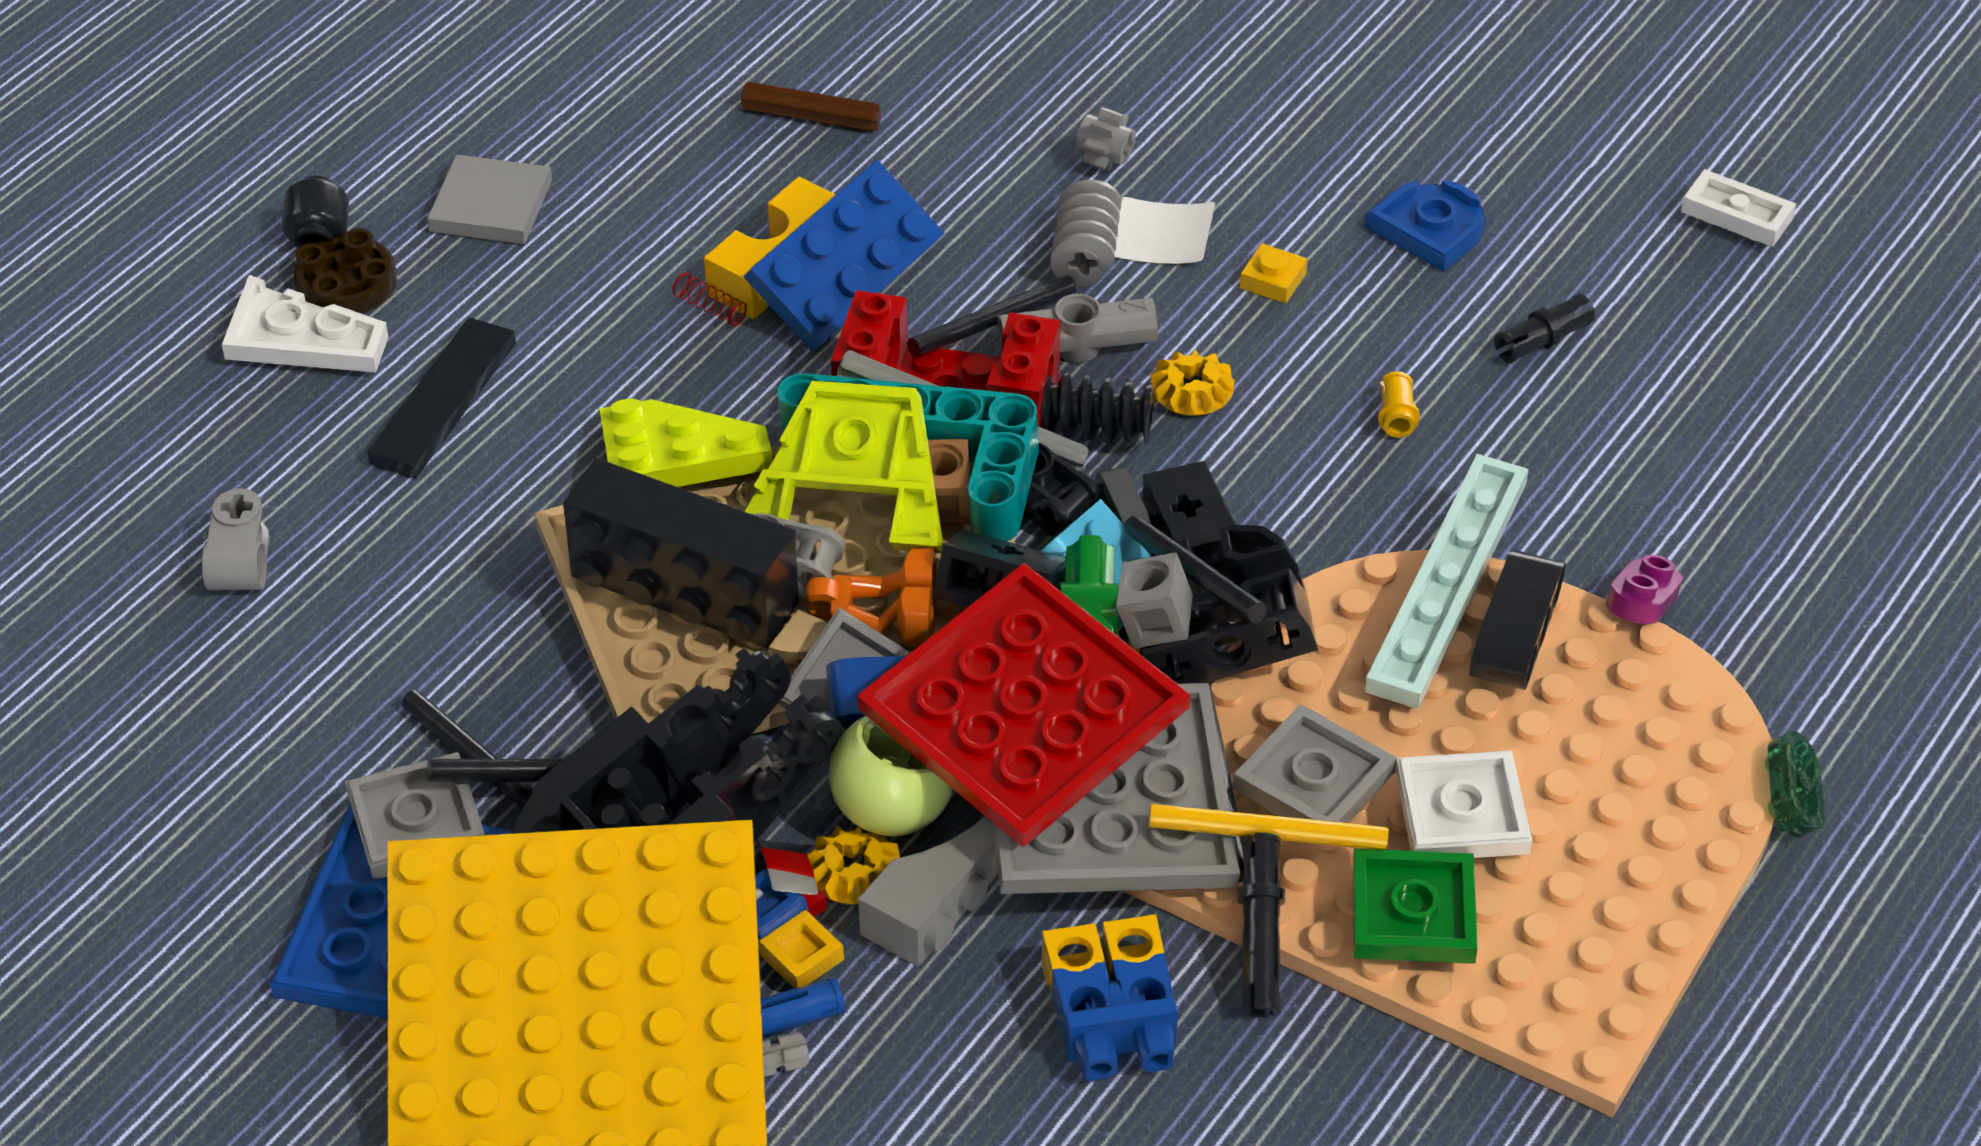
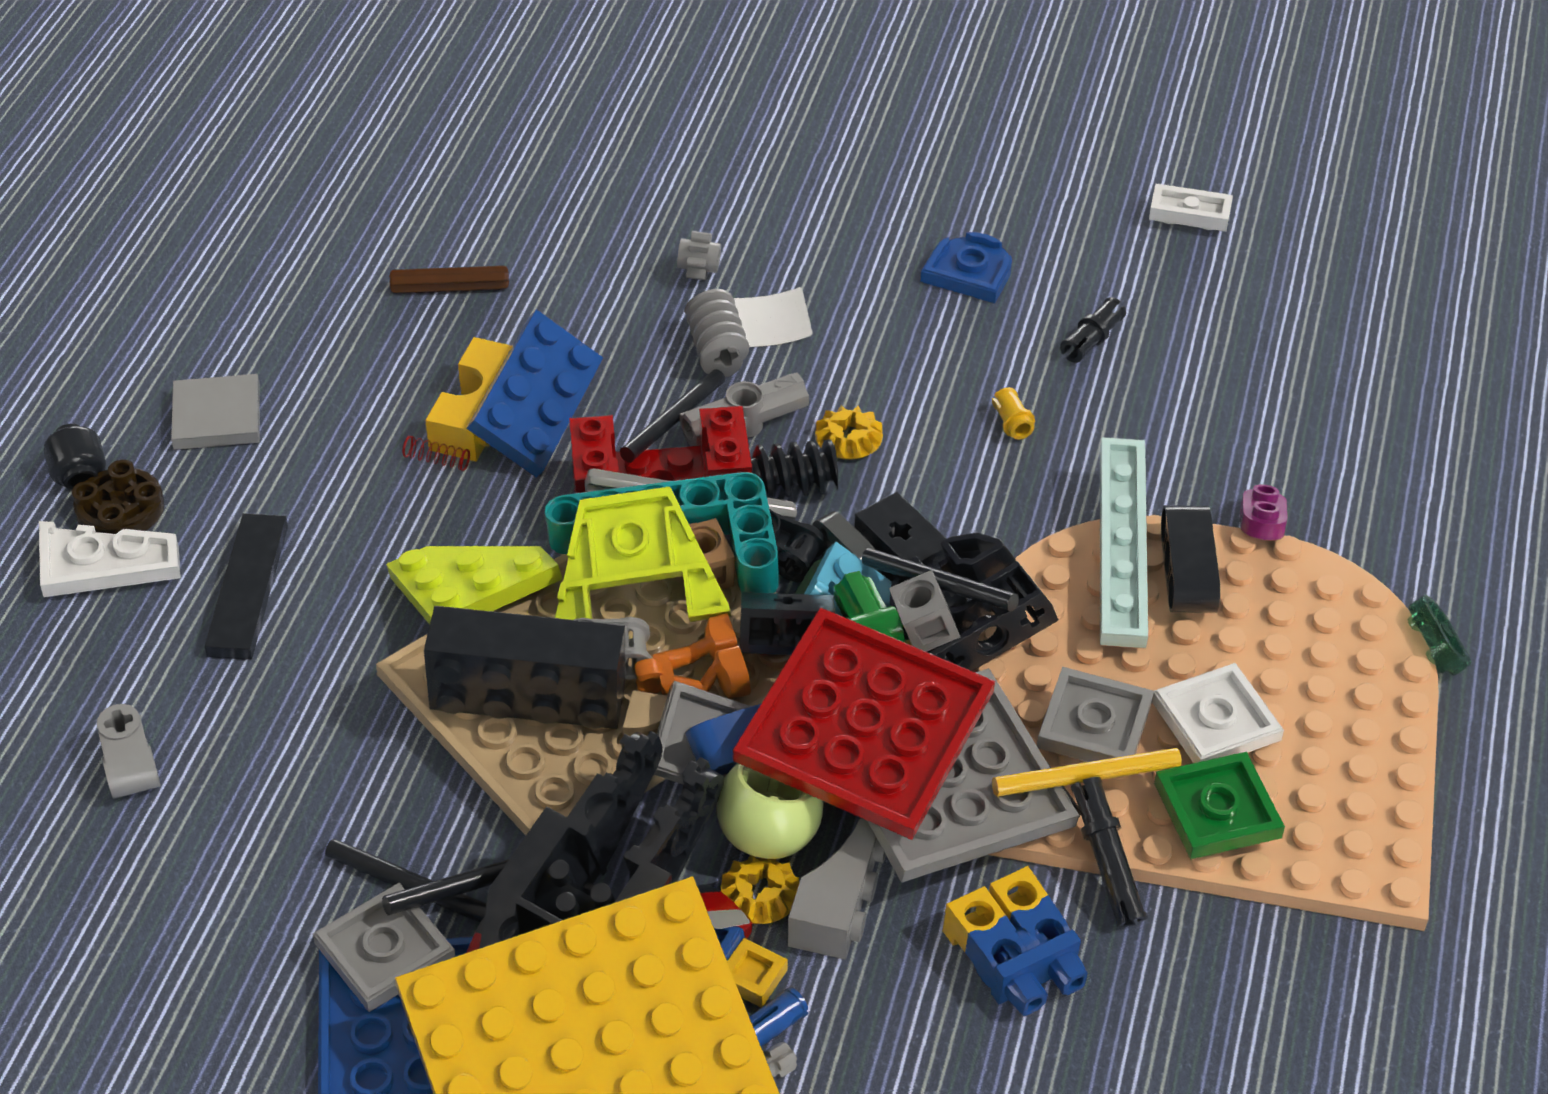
camera: 20 degrees left, 0 degrees up
yellow plate [1240,243,1308,304] -> none

